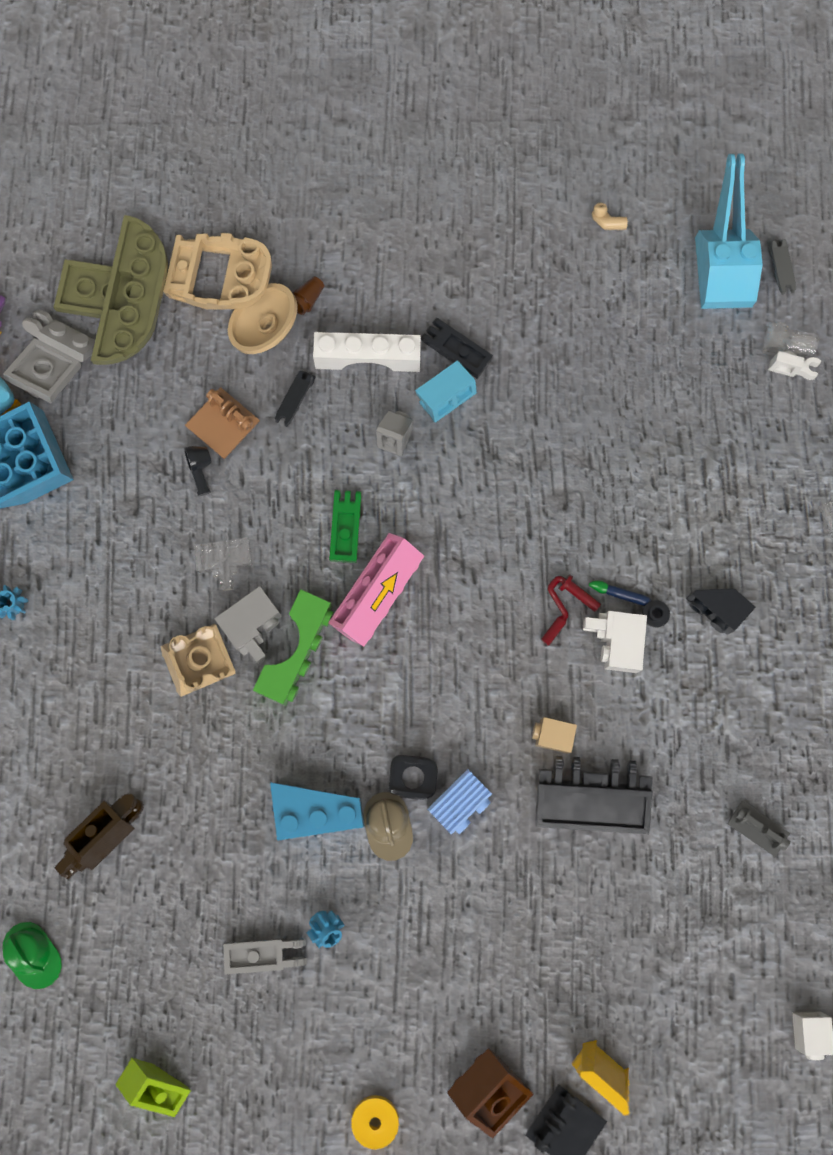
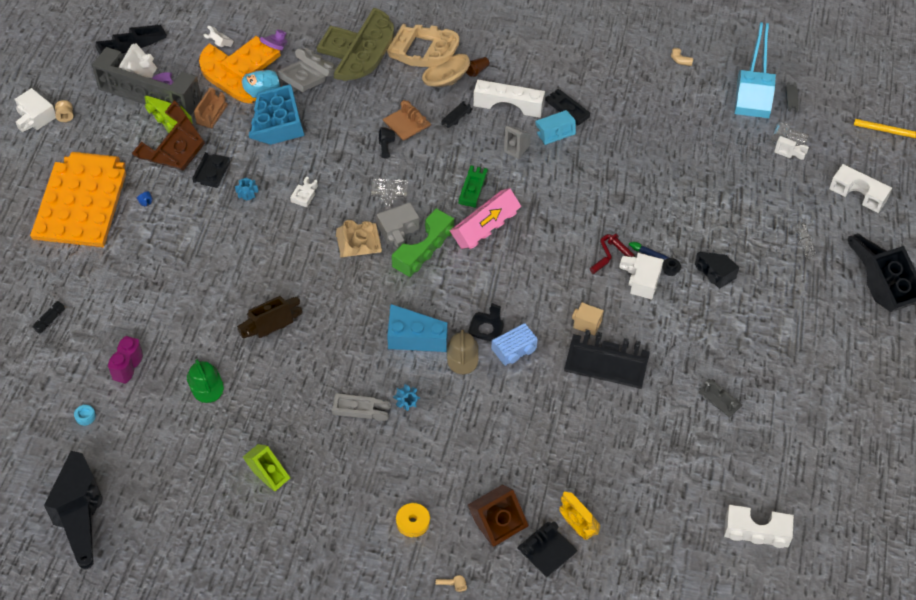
camera: 15 degrees right, 25 degrees down
none -> white plate [290,177,318,207]

